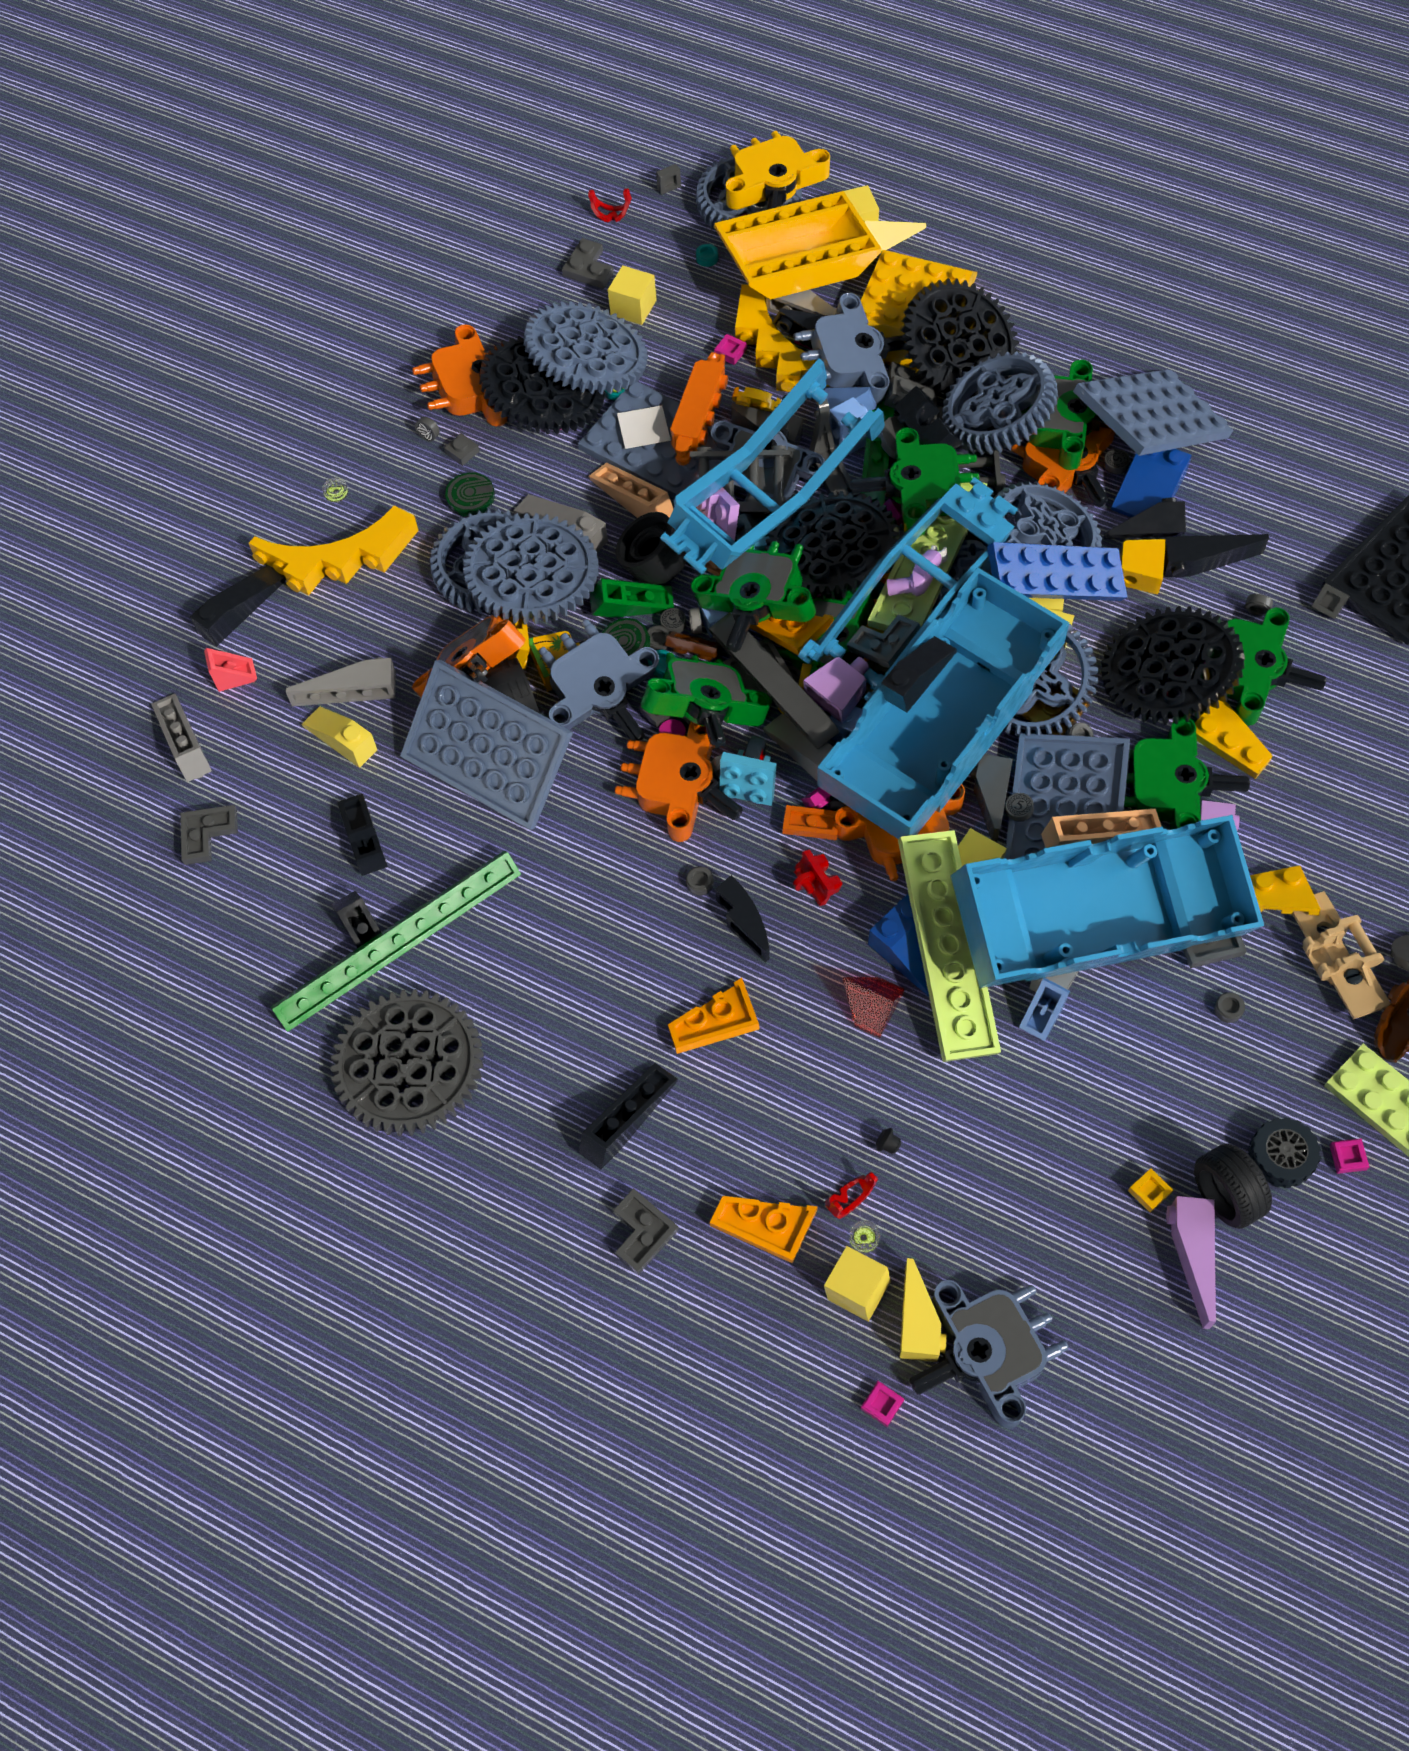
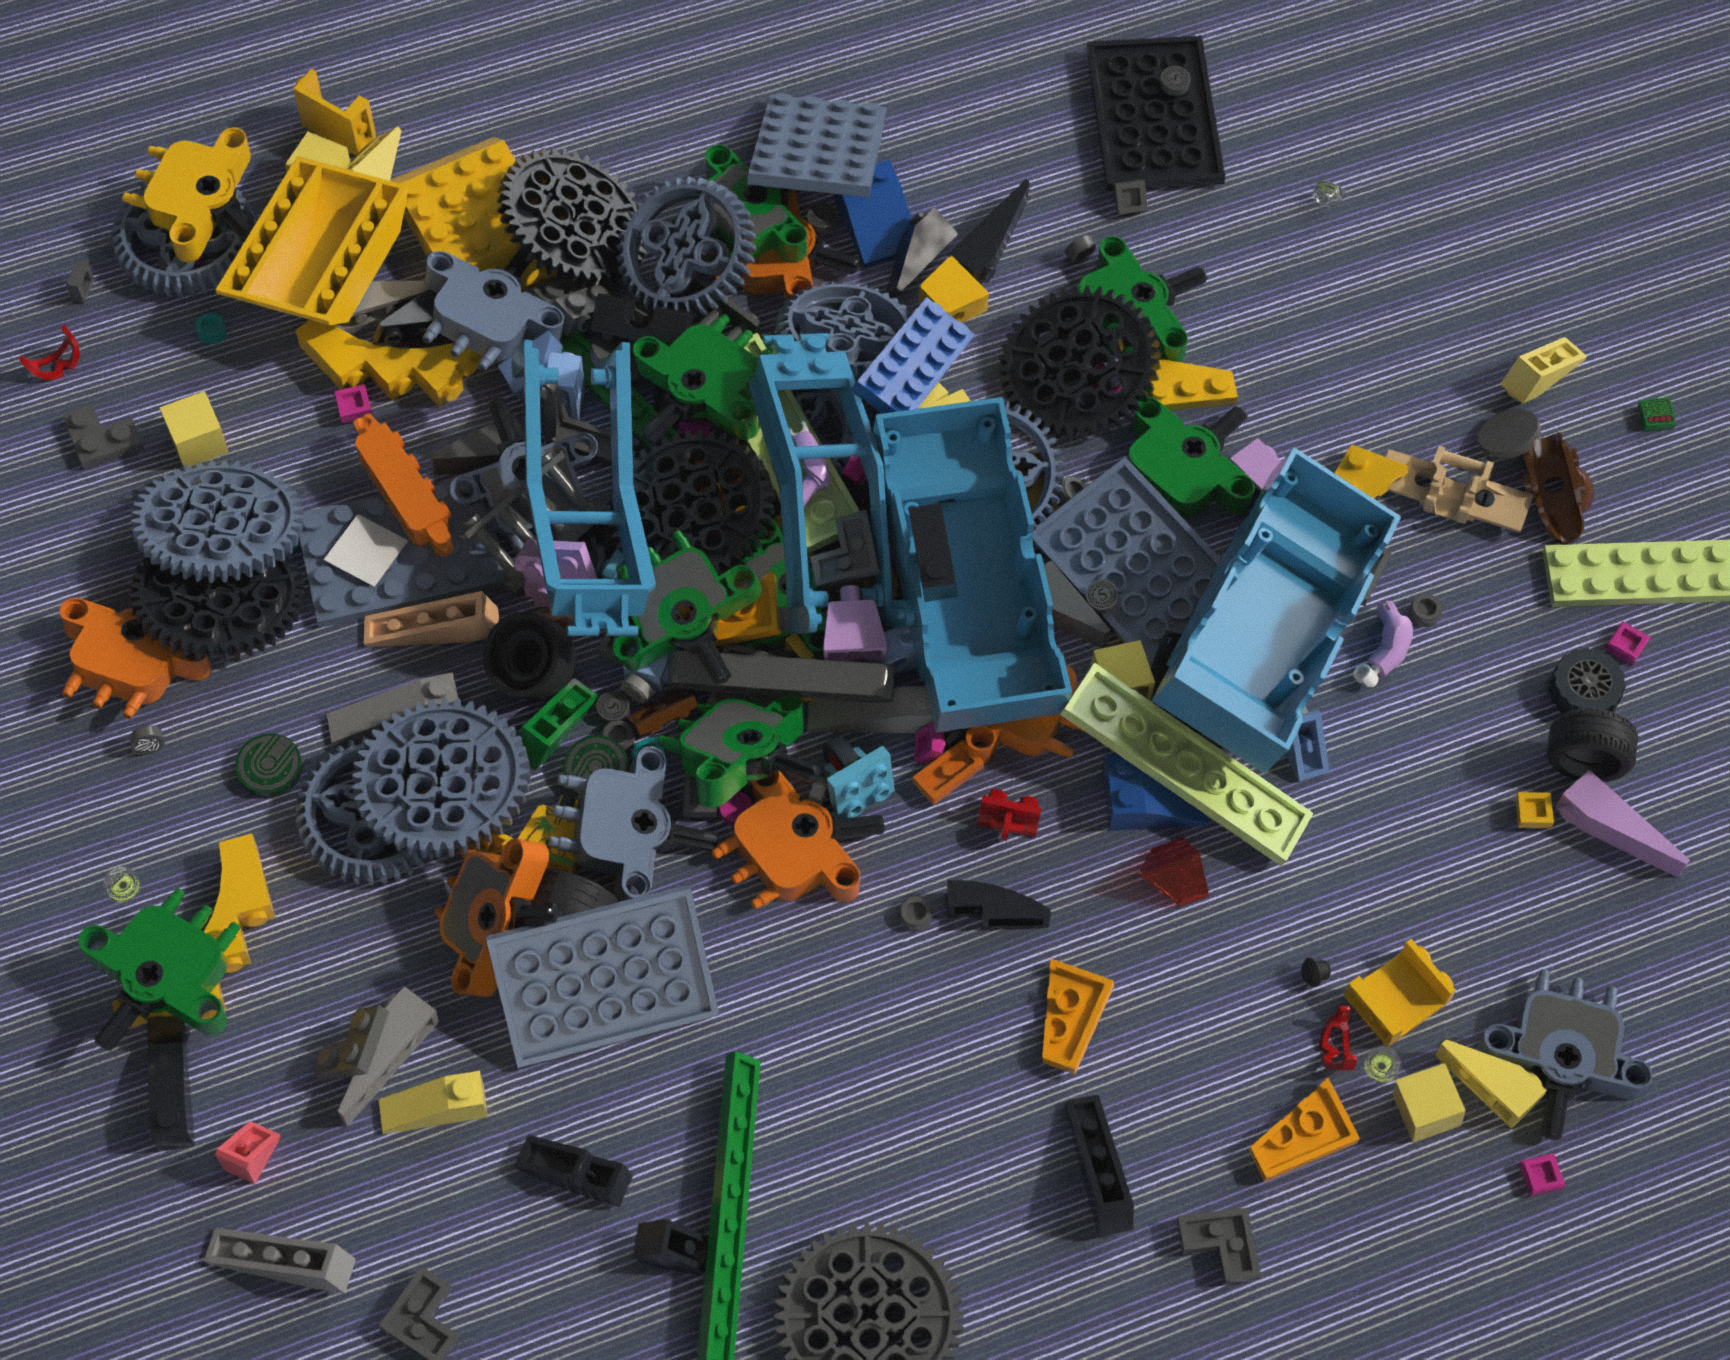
camera: 55 degrees left, 0 degrees up
dark grey plate [444,433,480,466] -> none
yellow plate [732,387,781,412] -> none
light nougat slope [1041,809,1162,848] -> none
none -> green piece [78,888,240,1051]
none -> yellow panel [293,68,376,156]
none -> dark grey plate [313,1005,389,1081]
none -> yellow panel [1343,939,1456,1048]
none -> lavender arm [1353,601,1413,687]

